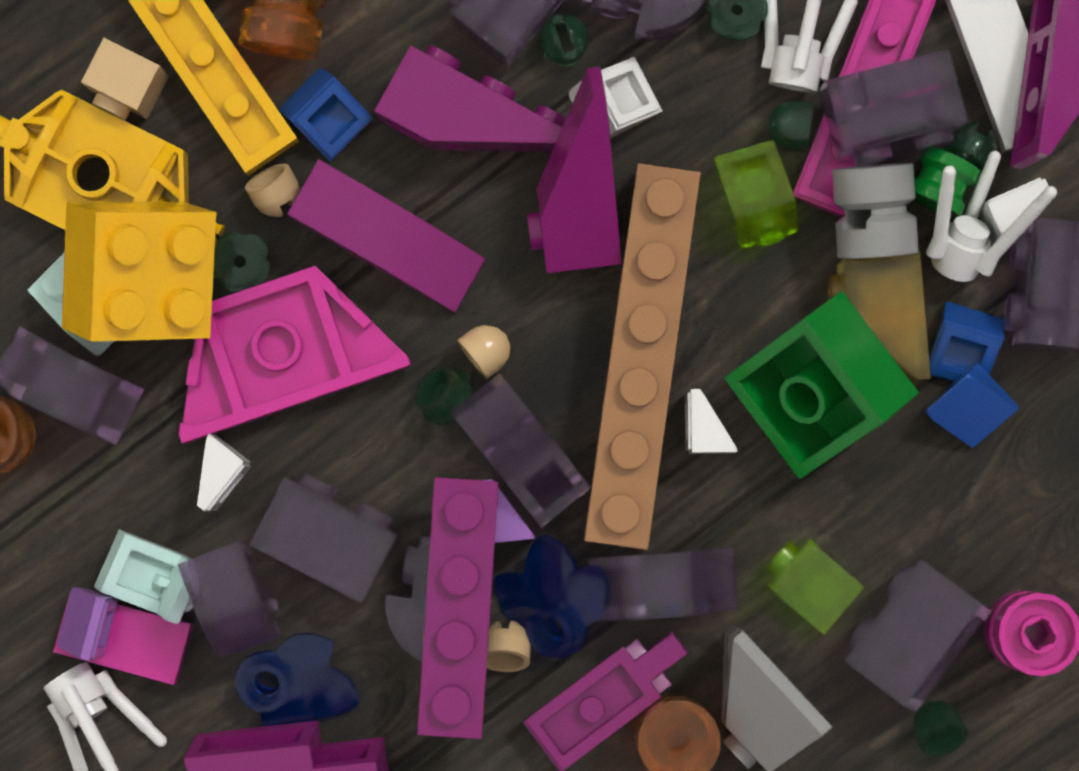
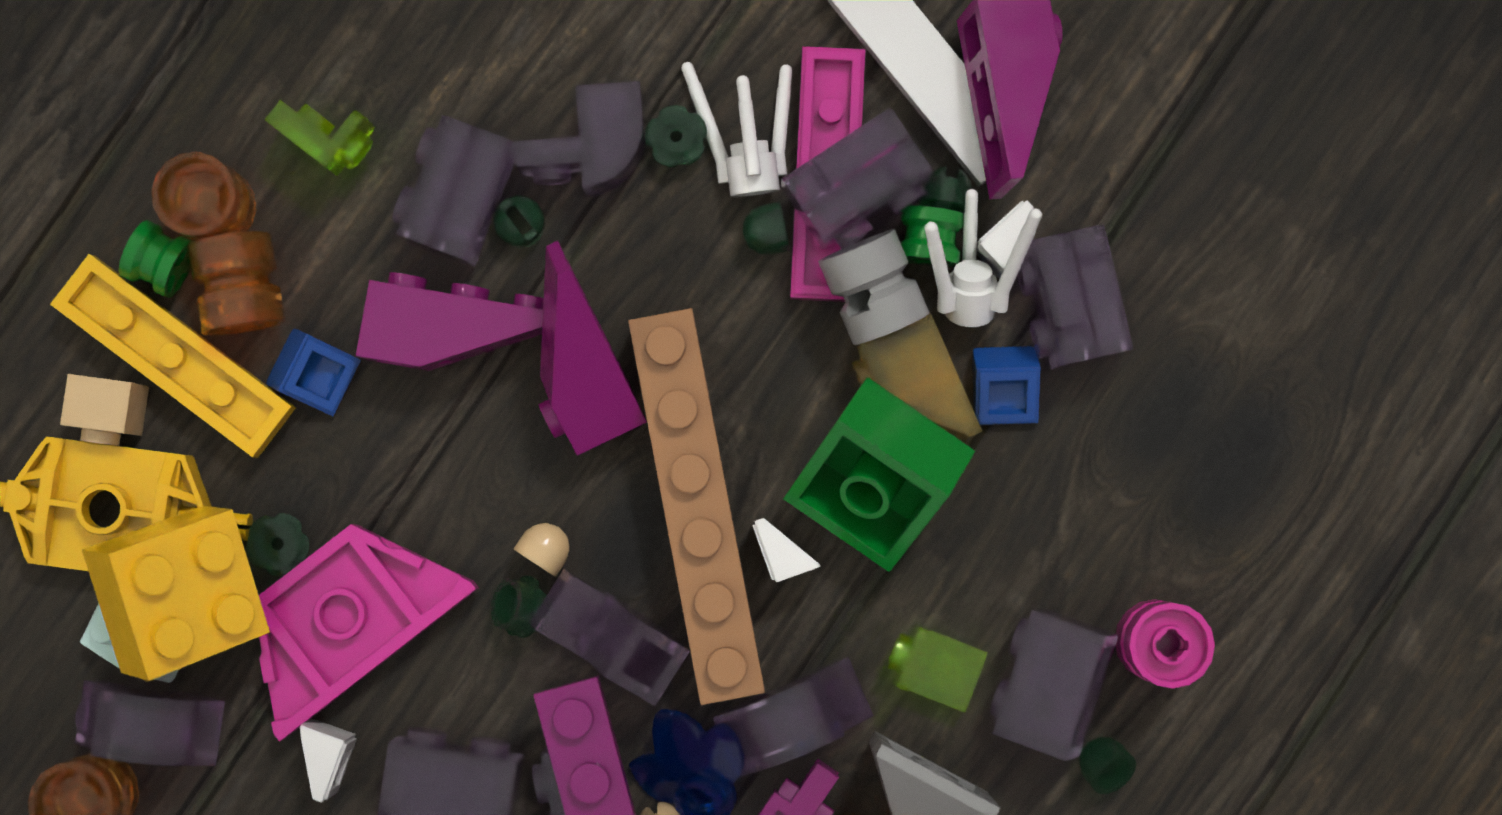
camera: 20 degrees left, 0 degrees up
tan hinge [245,163,300,217] -> none
magenta slope [287,159,486,313] -> none
medium lavender slope [483,479,535,543] -> none
white slope [569,57,662,139] -> none
clear neon green bracket [714,140,799,248] -> none
blue slope [924,361,1020,448] -> none

